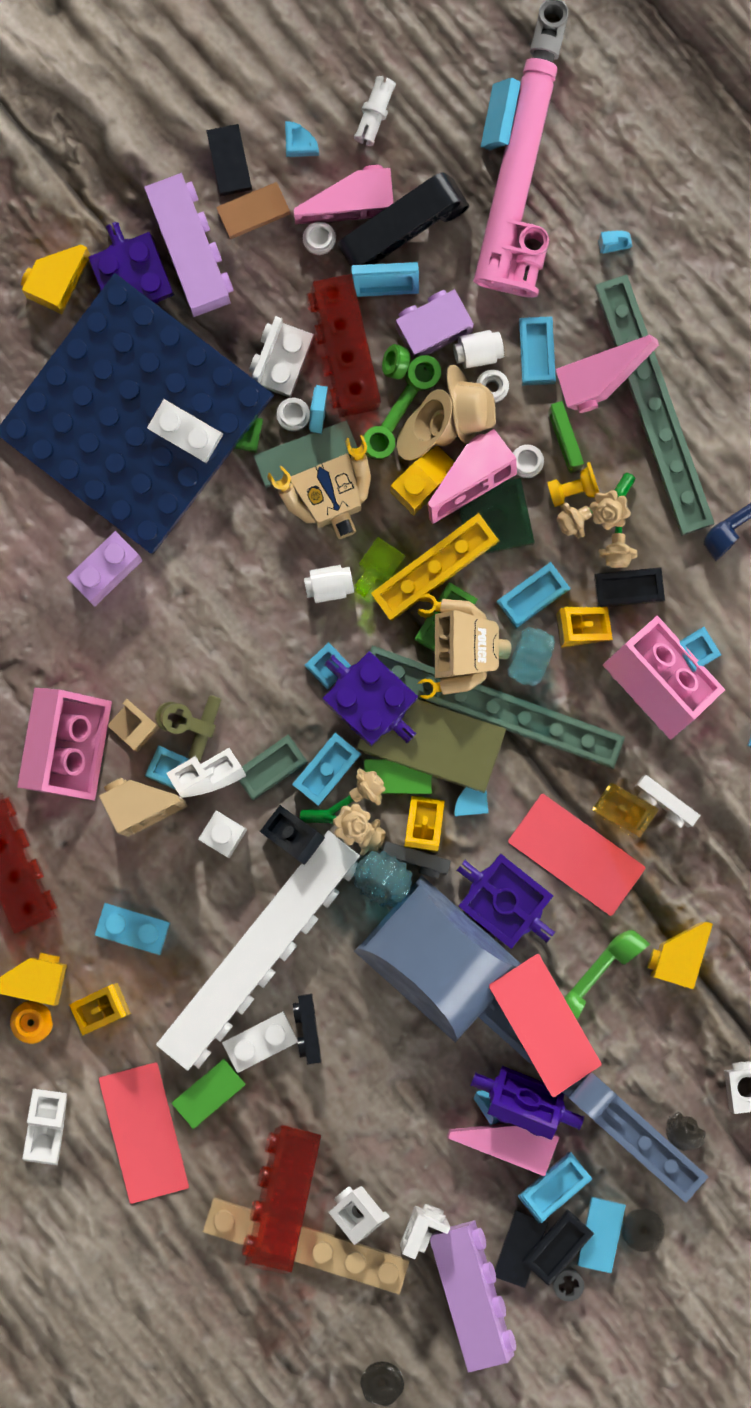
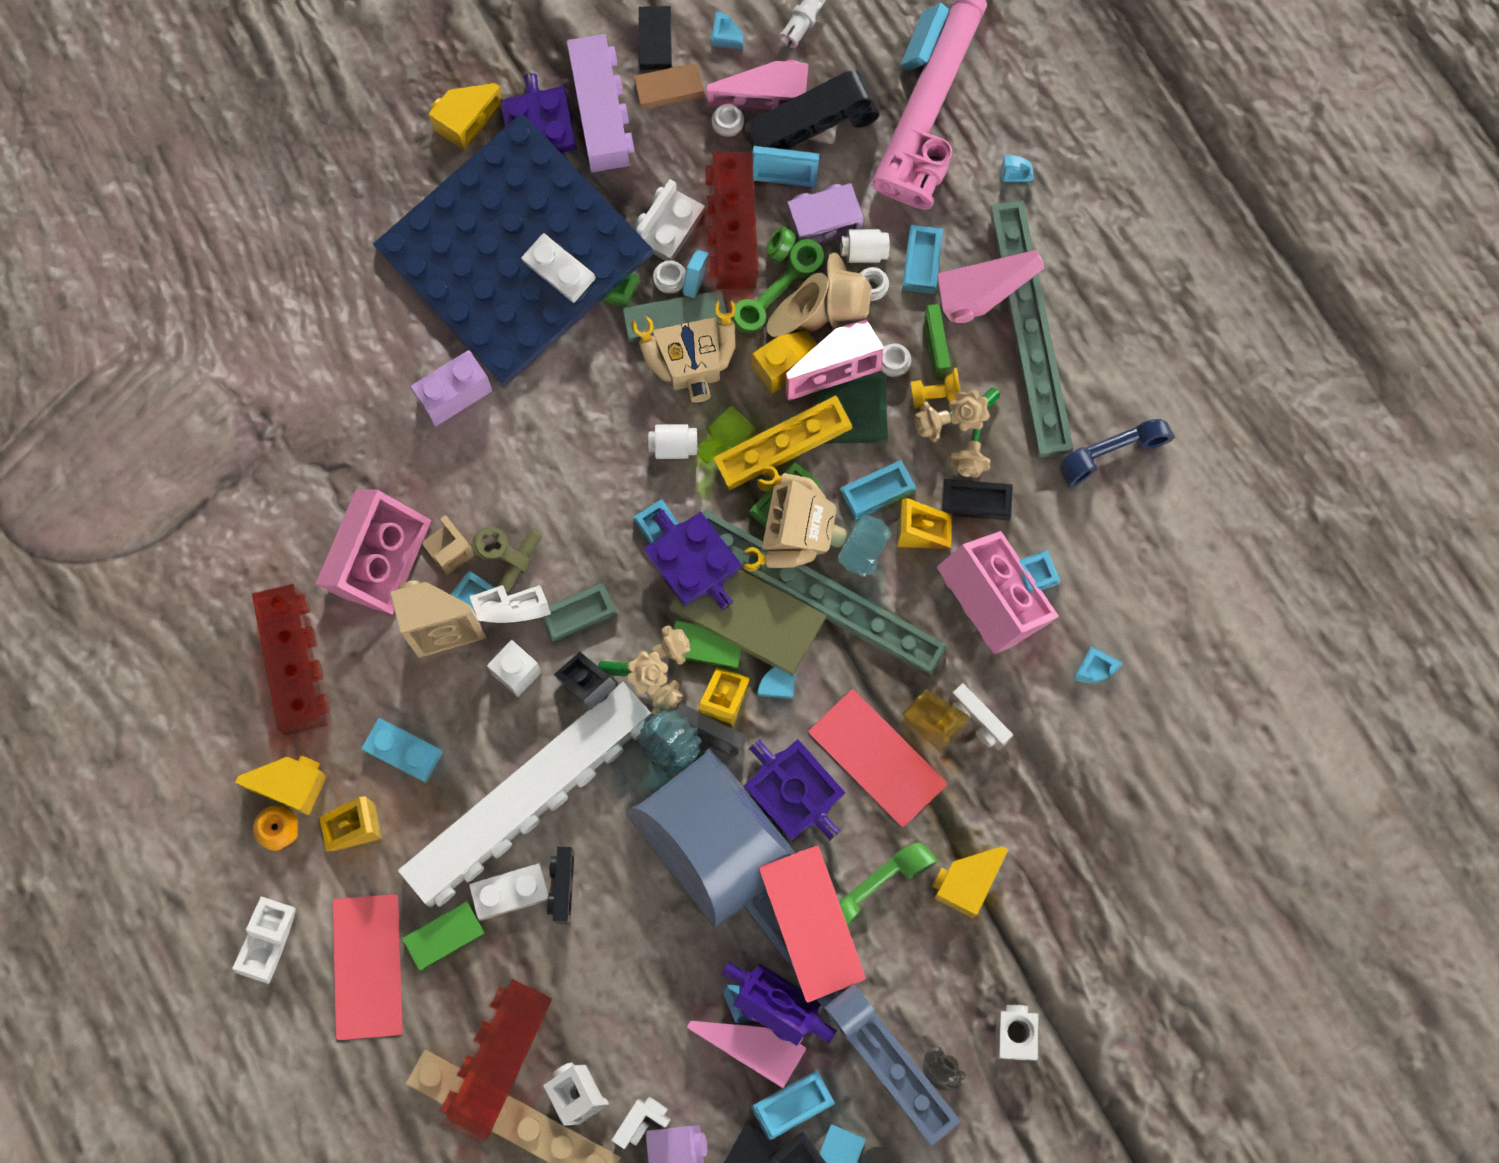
camera: 10 degrees right, 10 degrees down
medium azure plate [292,733,361,807] -> none

